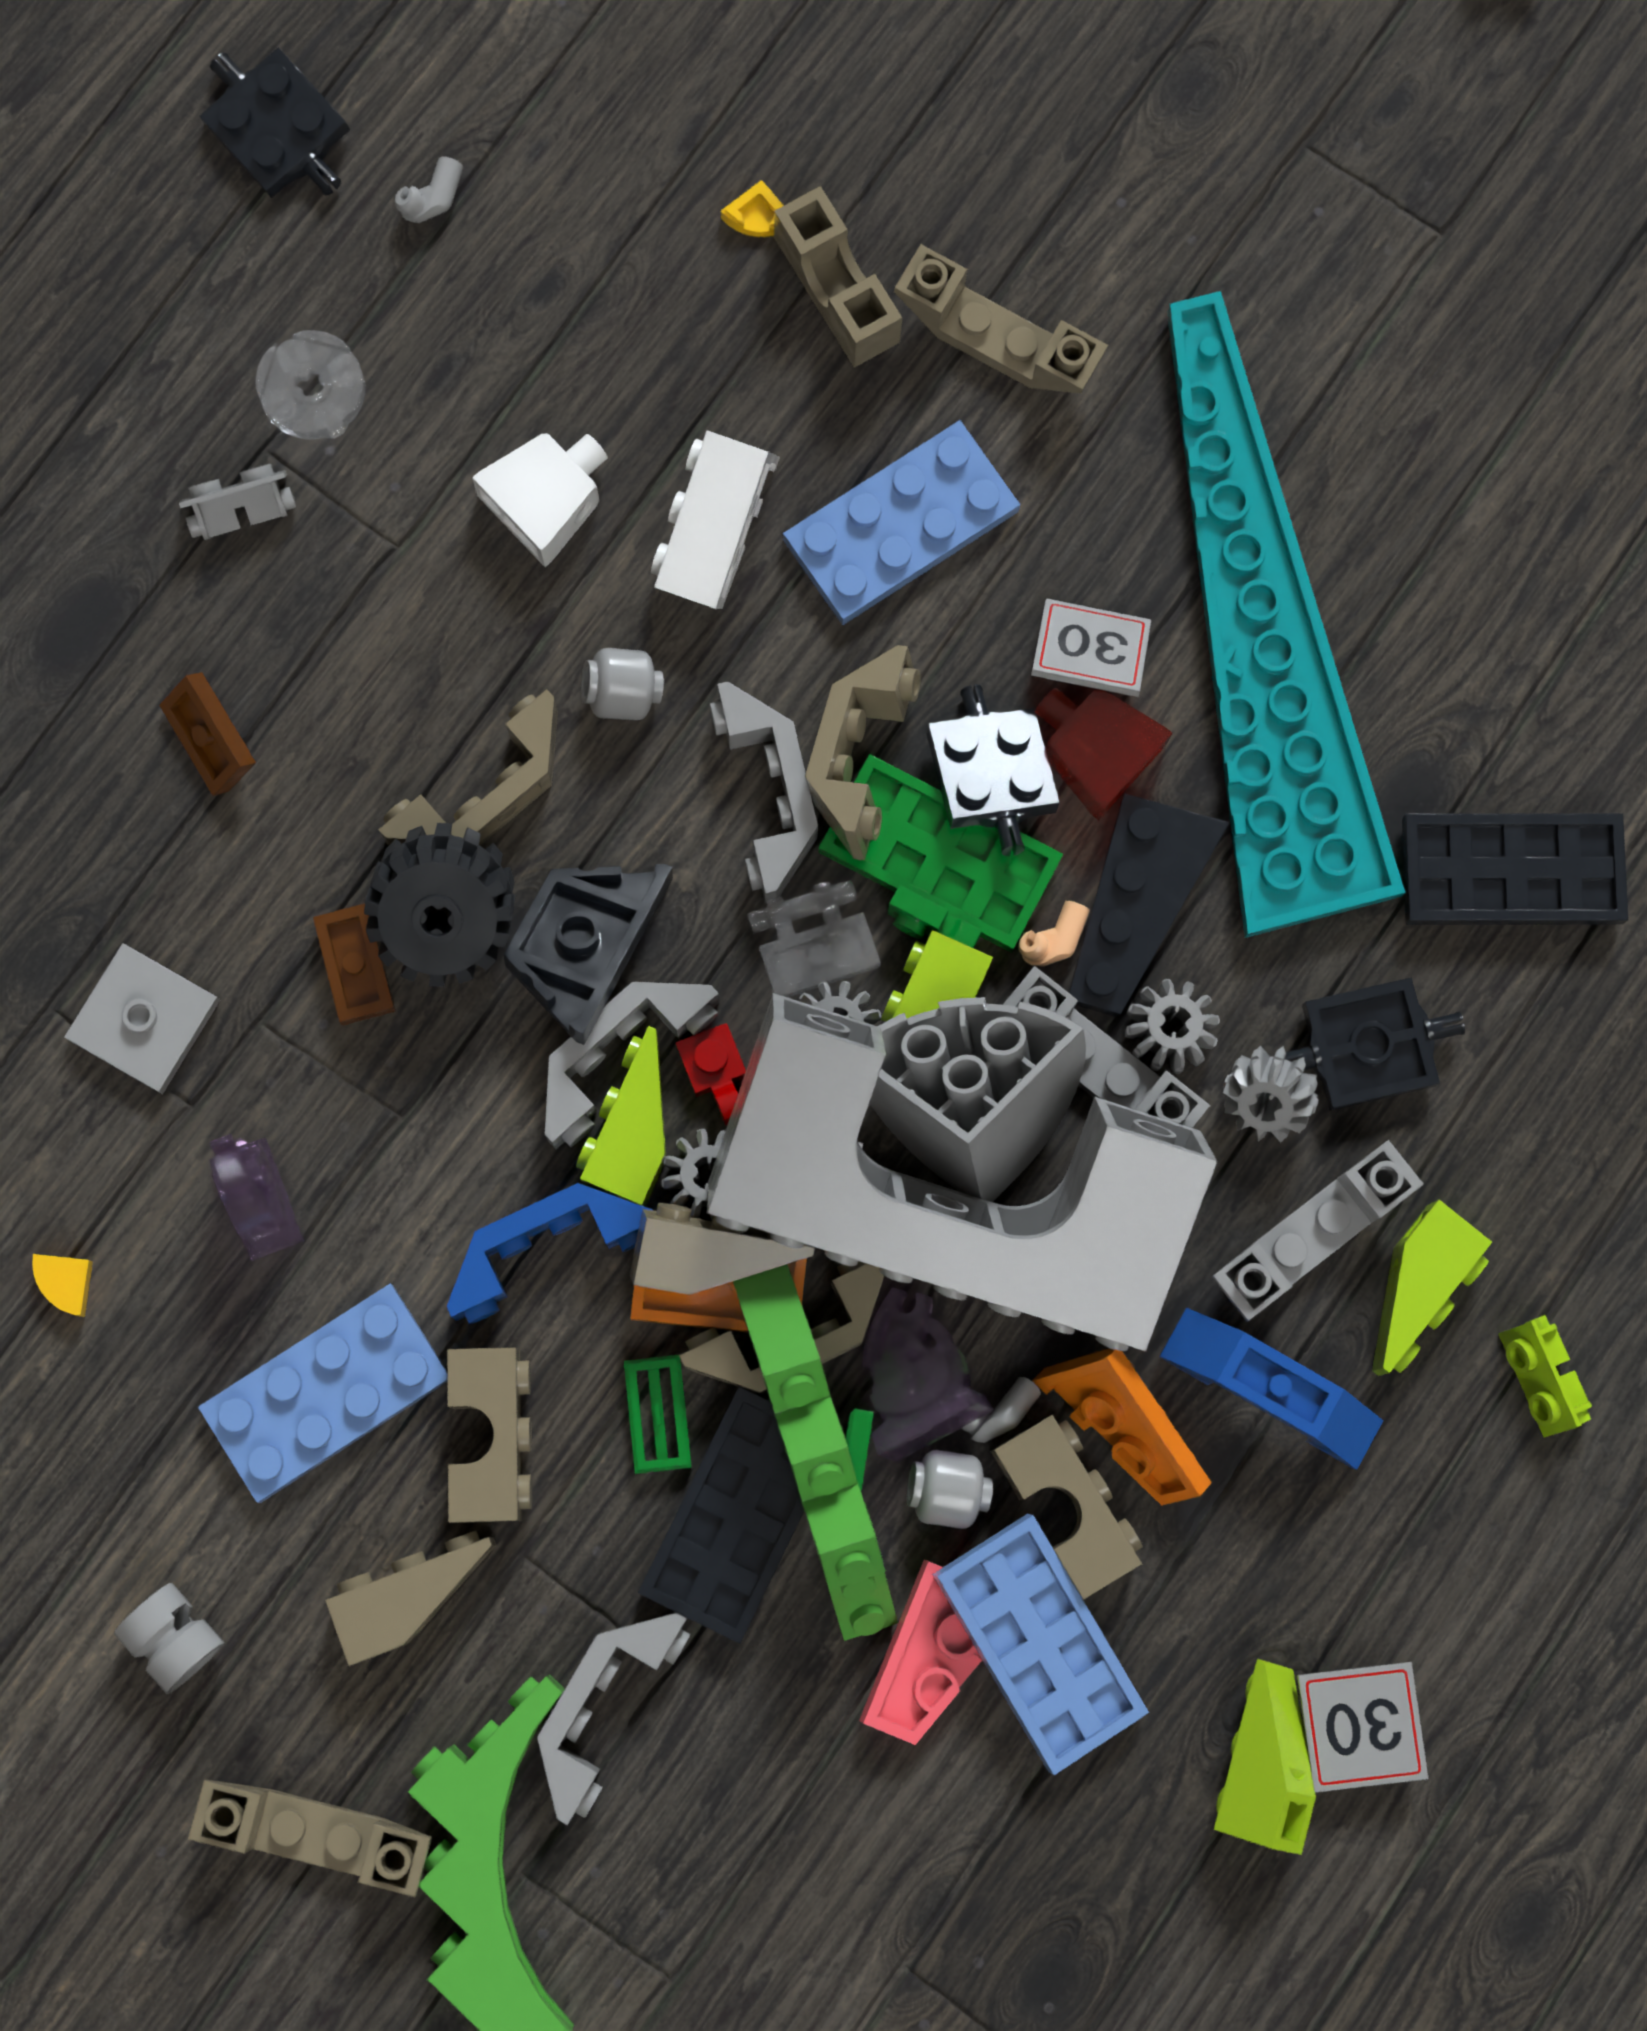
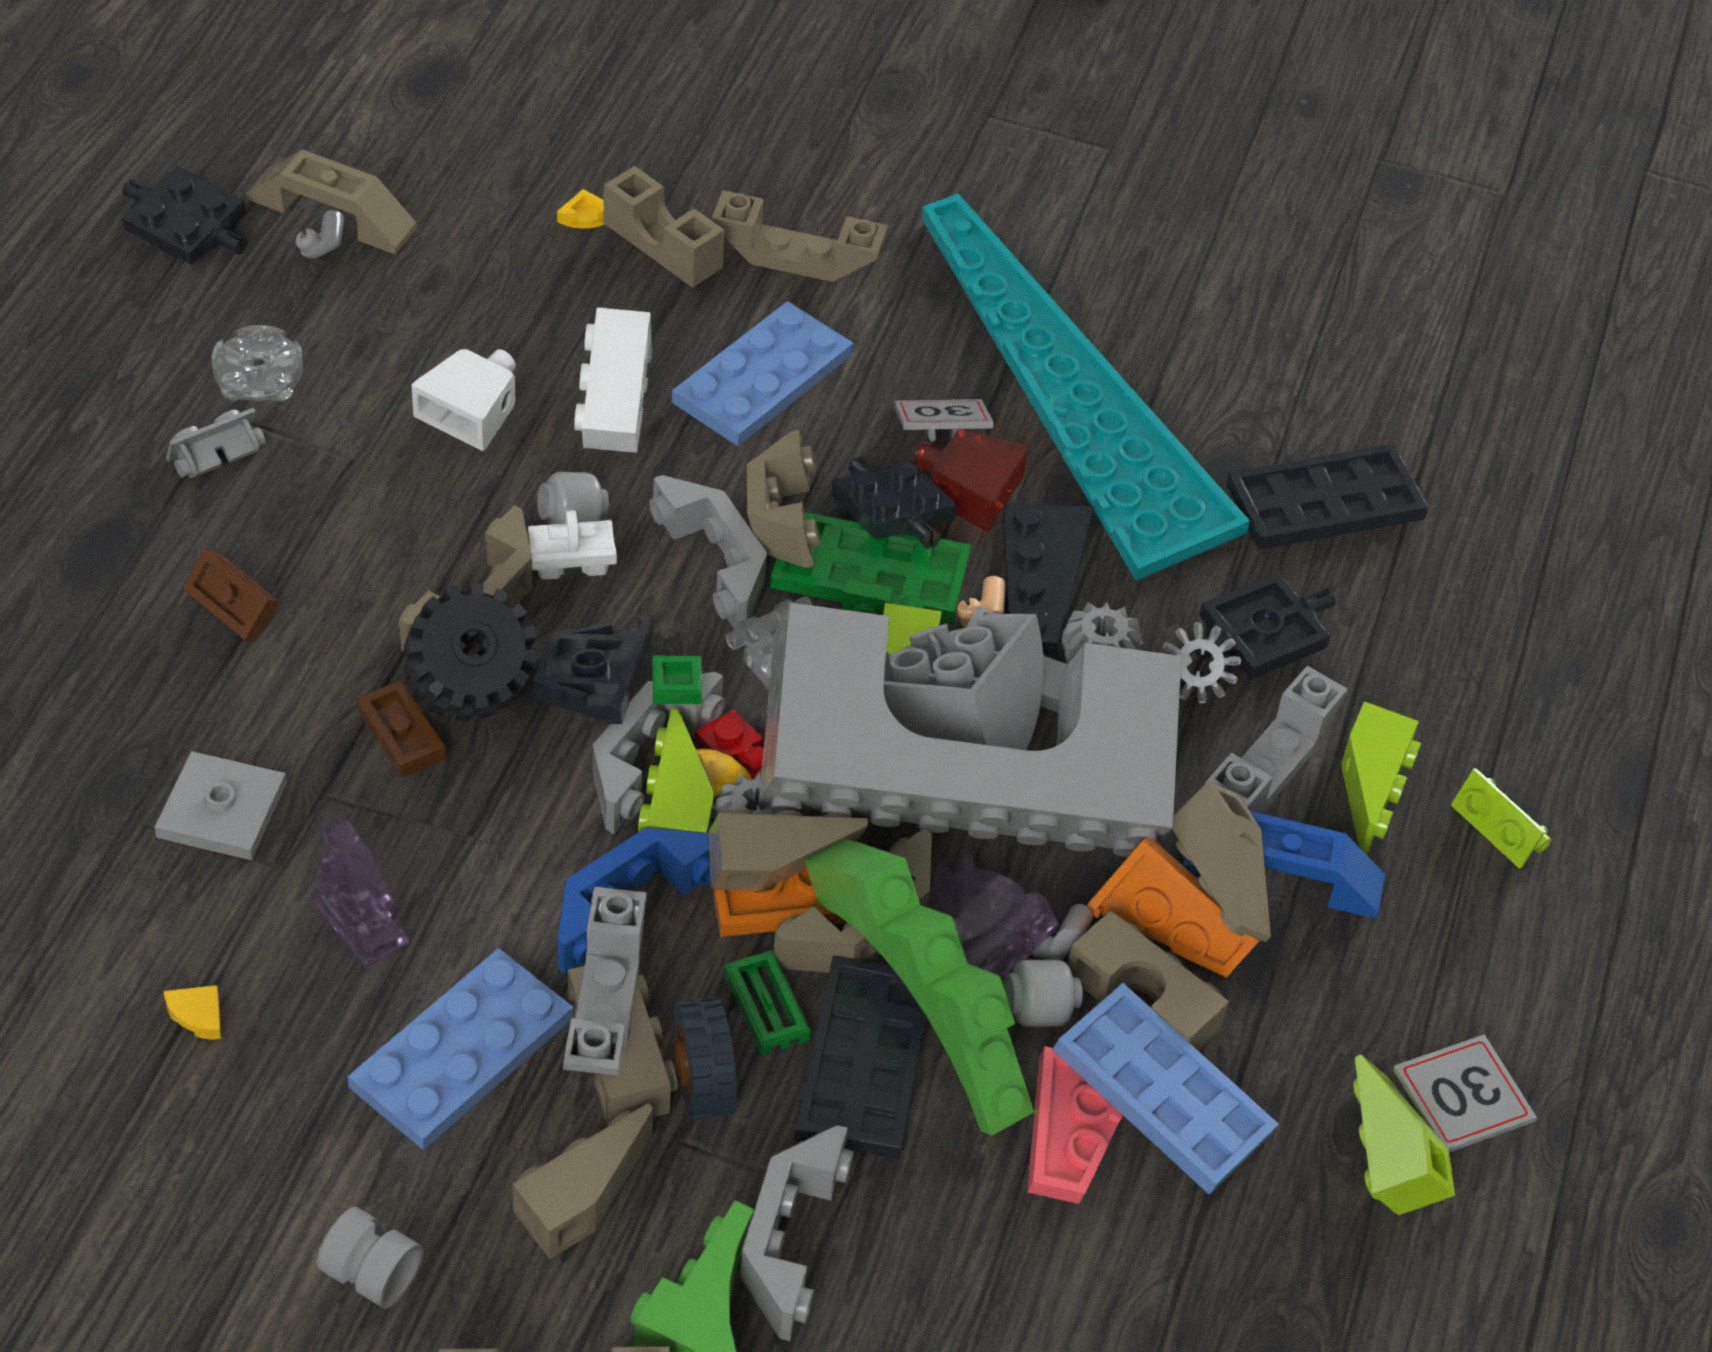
camera: 15 degrees left, 30 degrees down
none -> dark tan slope [246,150,417,255]
none -> white hips [528,510,617,580]
none -> light grey slope [563,887,647,1076]
none -> green tile [652,655,702,704]
none -> black wheel [673,997,737,1120]
none -> yellow tile [696,749,752,798]
none -> dark tan slope [1172,781,1271,942]

